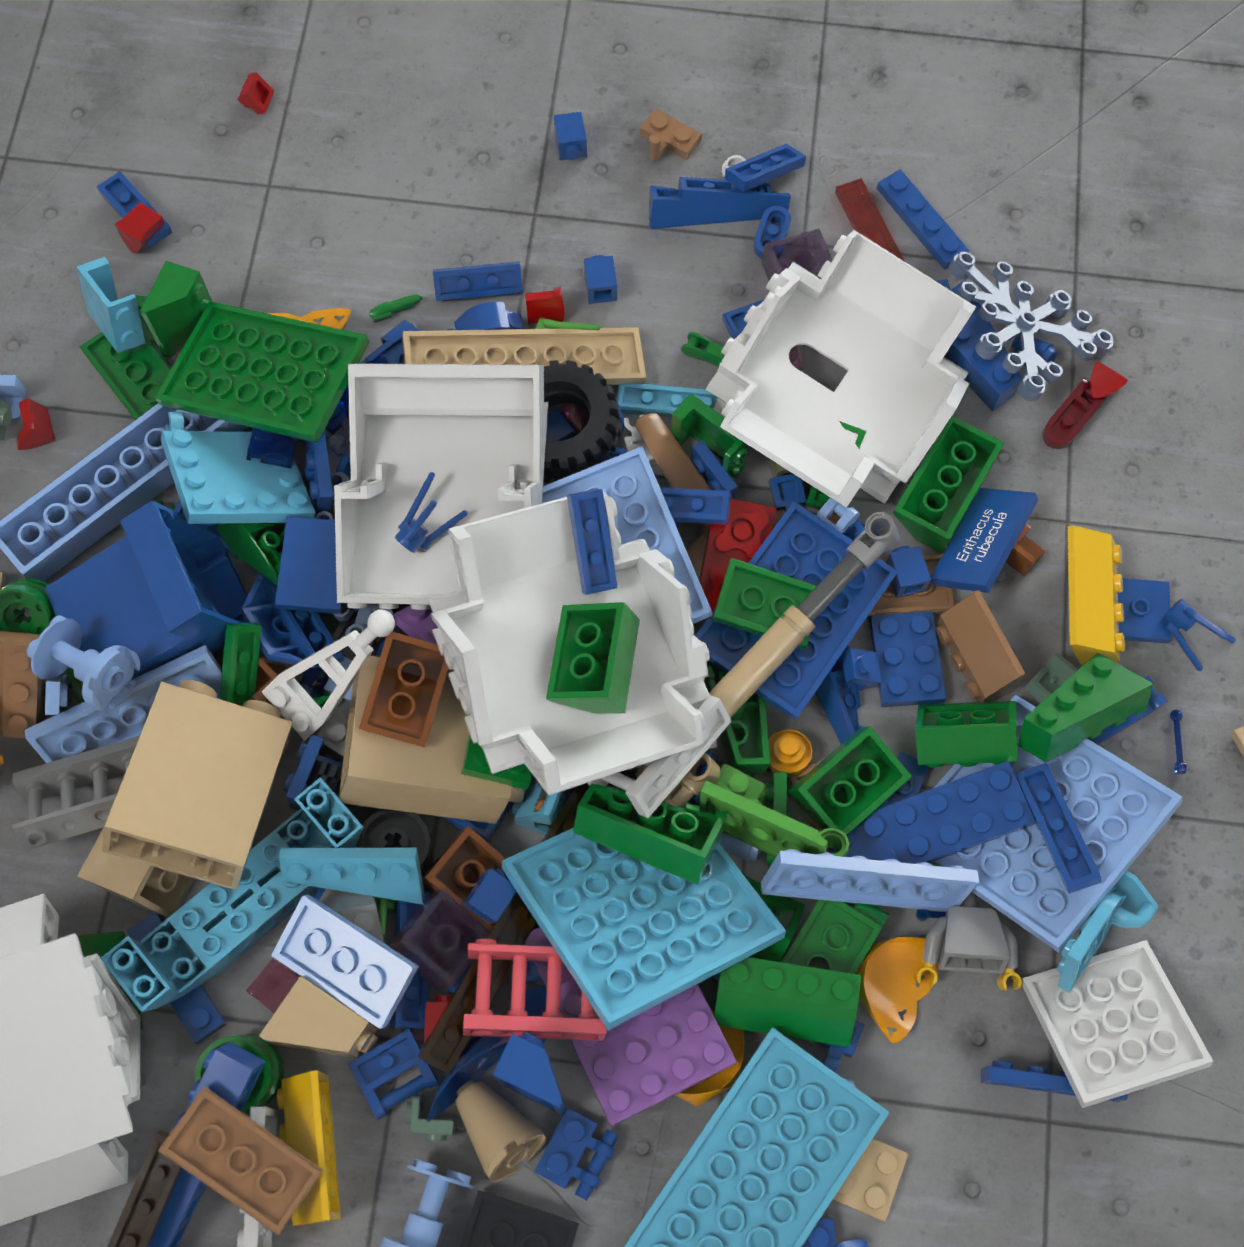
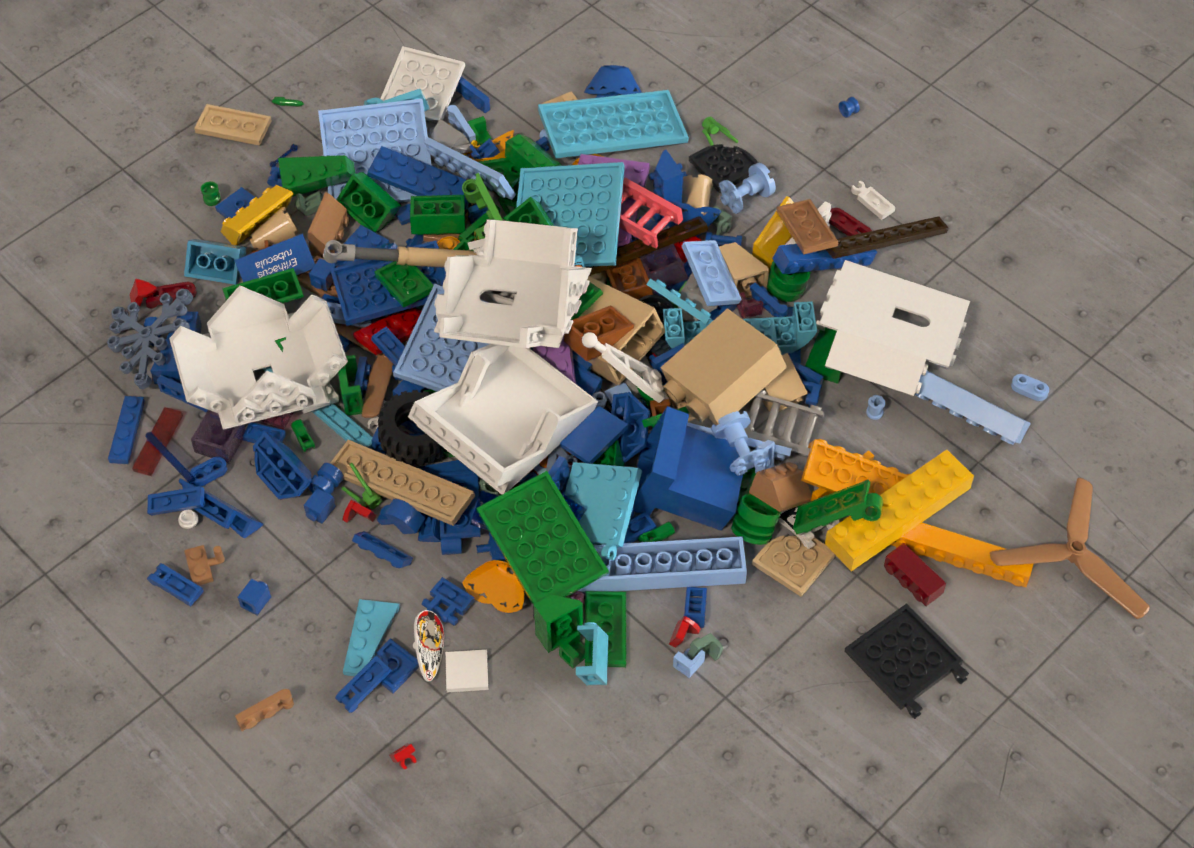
camera: 140 degrees left, 15 degrees down
blue plate [96,171,173,249] -> none
red tile [115,202,165,253] -> none
green piece [369,294,423,322] -> none
blue plant [395,472,468,553] -> none
blue brick [462,868,516,924] -> none
green slope [546,602,640,714] -> none
blue plate [567,489,618,595] -> none
blue plate [1015,763,1102,894] -> none
blue plant [1164,599,1236,671] -> none
none -> clear blue bar [145,432,195,484]
none -> blue plate [147,563,204,607]
none -> dark azure slope [184,239,247,285]
none -> green wheel [201,181,221,206]
none -> medium nougat plate [235,689,294,731]
none -> tan cone [250,207,300,250]
none -> blue wedge [253,431,312,500]
none -> blue wheel [308,463,344,495]
none -> blue plate [335,655,392,713]
none -> medium azure wing [343,599,400,676]
none -> blue tile [376,638,419,693]
none -> shield [413,610,444,682]
none -> blue plate [421,577,475,626]
none -> white tile [445,650,489,692]
none -> light blue plate [447,105,476,144]
none -> green panel [467,116,492,146]
none -> blue bracket [469,138,500,159]
none -> blue slope [684,587,707,628]
none -> blue plate [749,283,790,317]
none -> blue plate [791,360,823,388]
none -> blue bracket [802,381,821,408]

